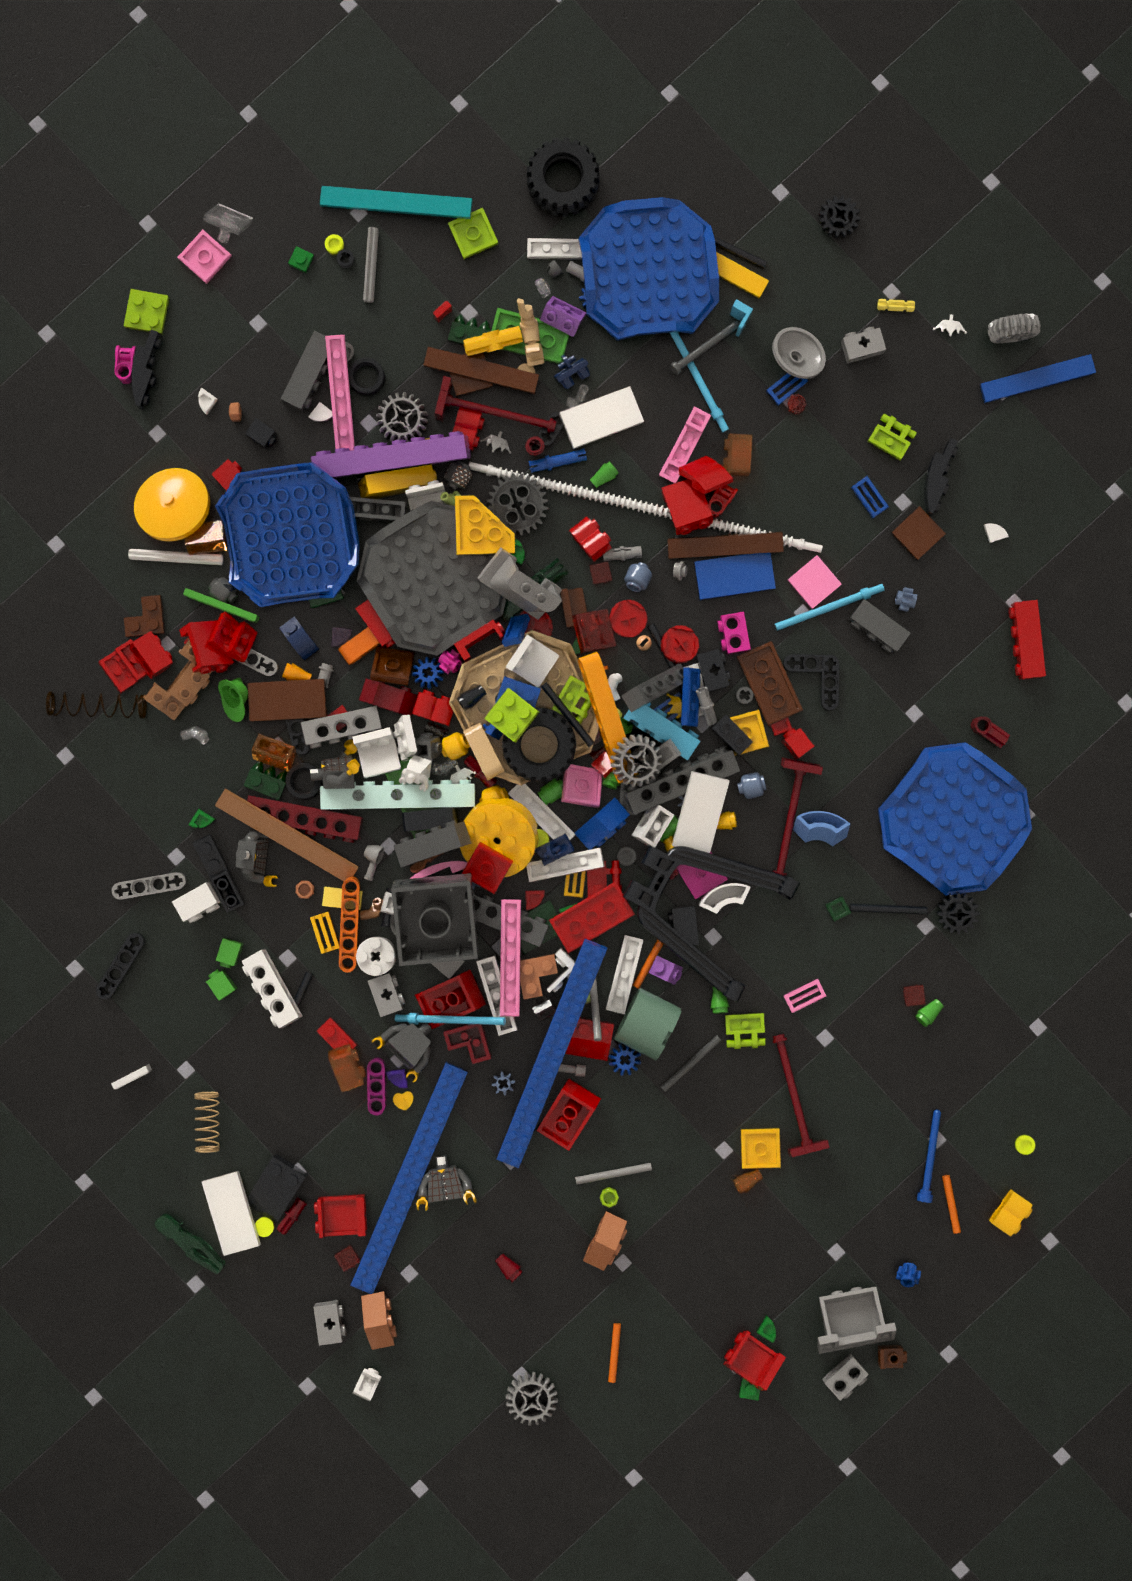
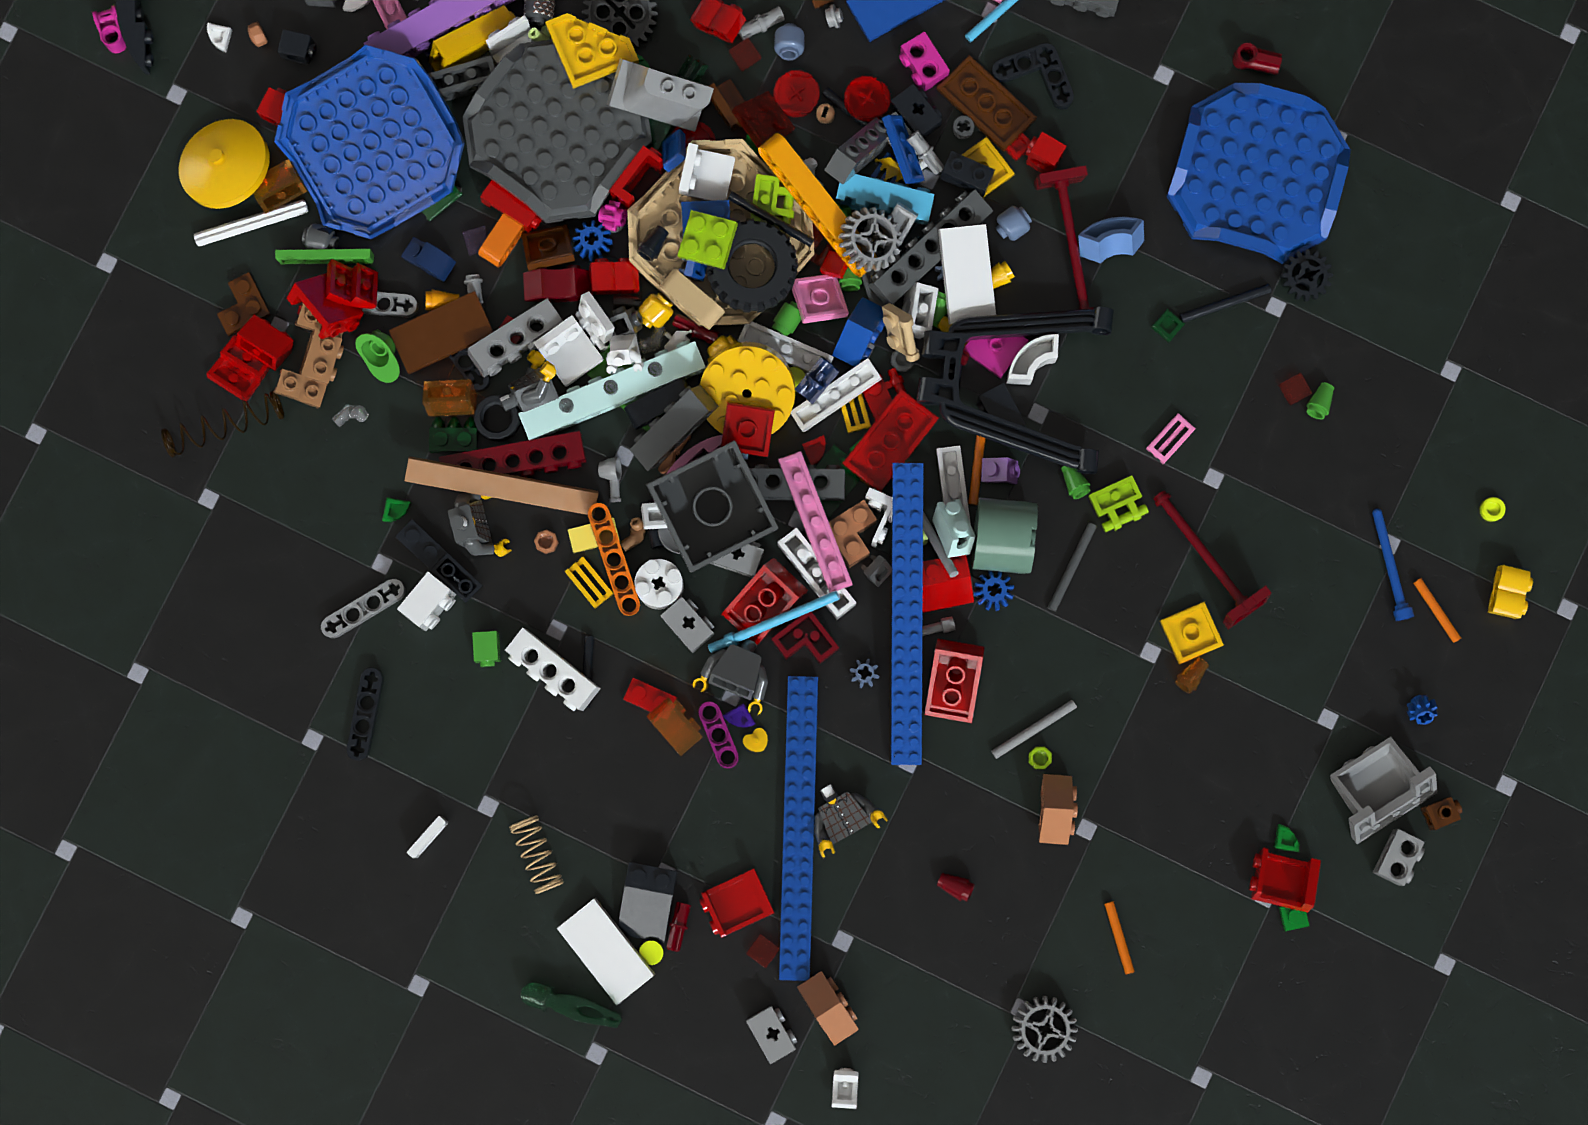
camera: 20 degrees left, 5 degrees down
bright green brick [206,969,238,1001] -> none
none -> tan plate [882,303,920,362]
none -> light aqua brick [932,499,976,558]

